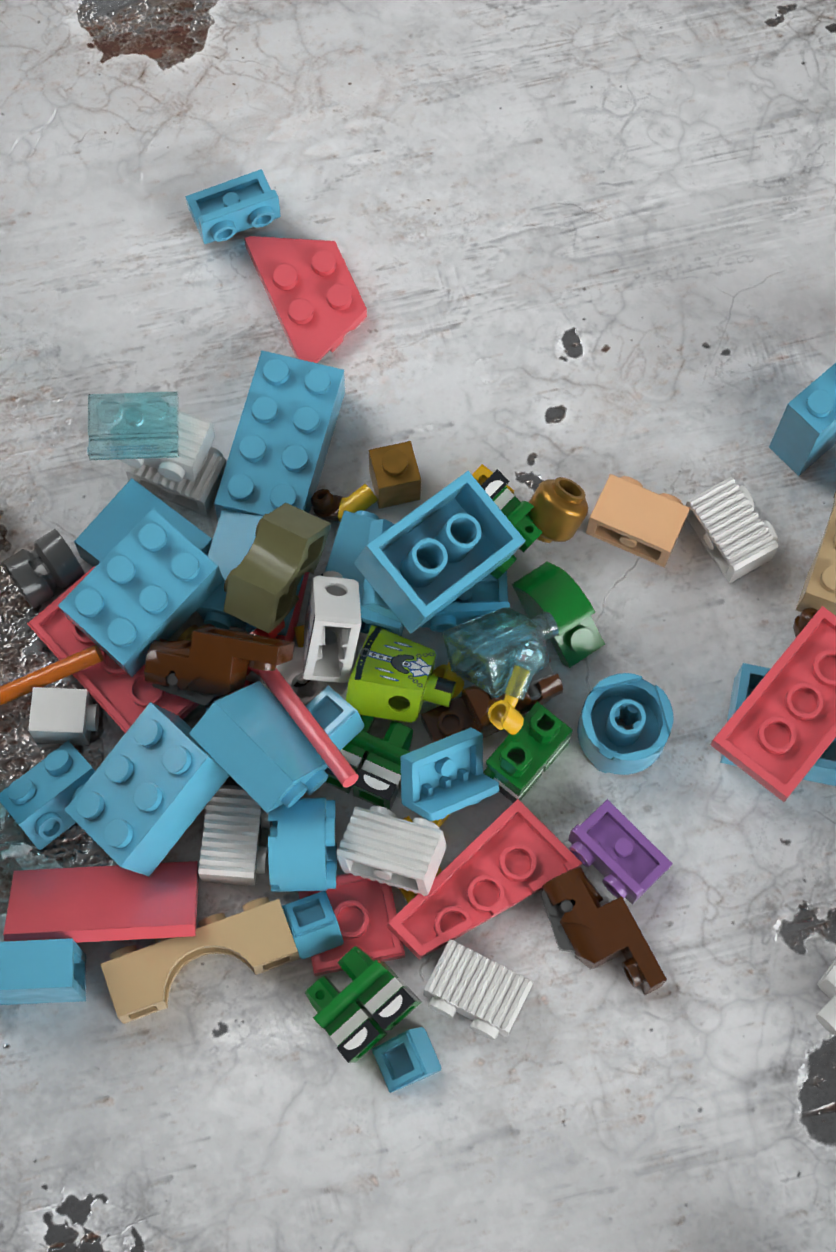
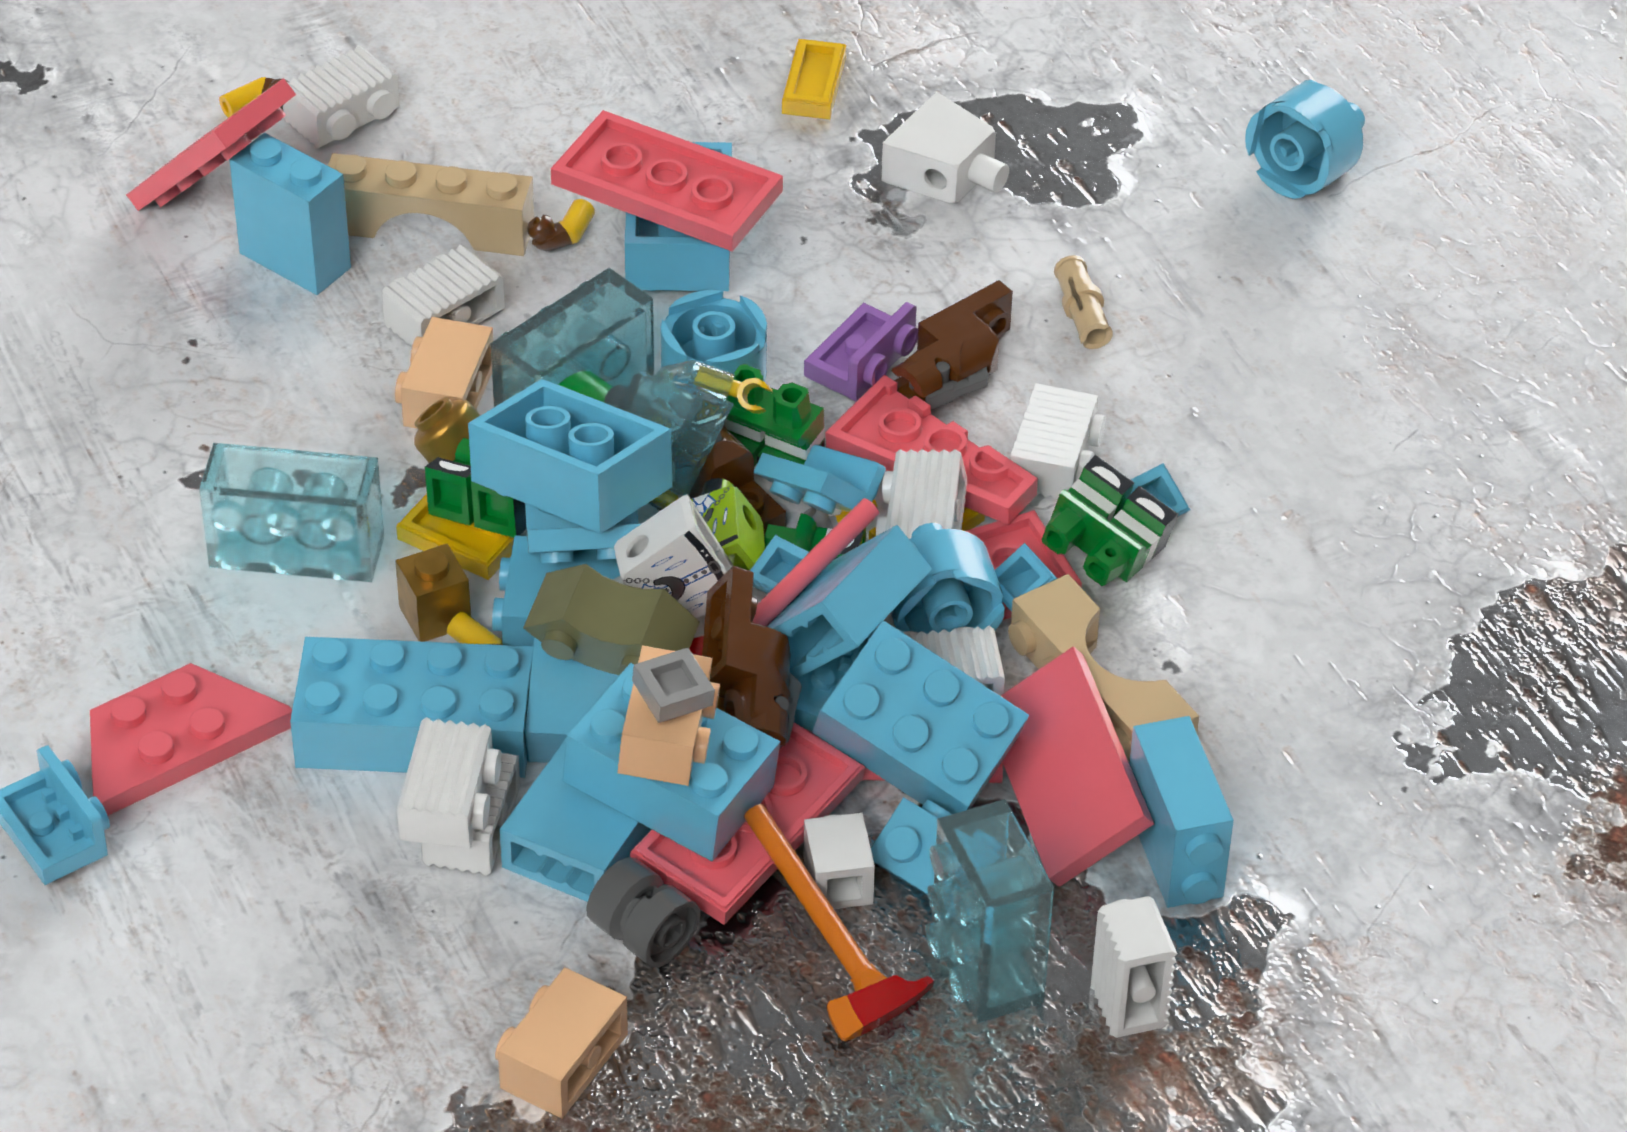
camera: 100 degrees left, 25 degrees down
clear light blue plate [87,391,179,460] -> none
none -> clear light blue brick [199,443,384,583]
none -> clear light blue brick [490,268,655,407]
none -> light nougat brick [617,645,720,786]
none -> light grey plate [632,648,715,723]
none -> tan pin [1054,255,1113,349]

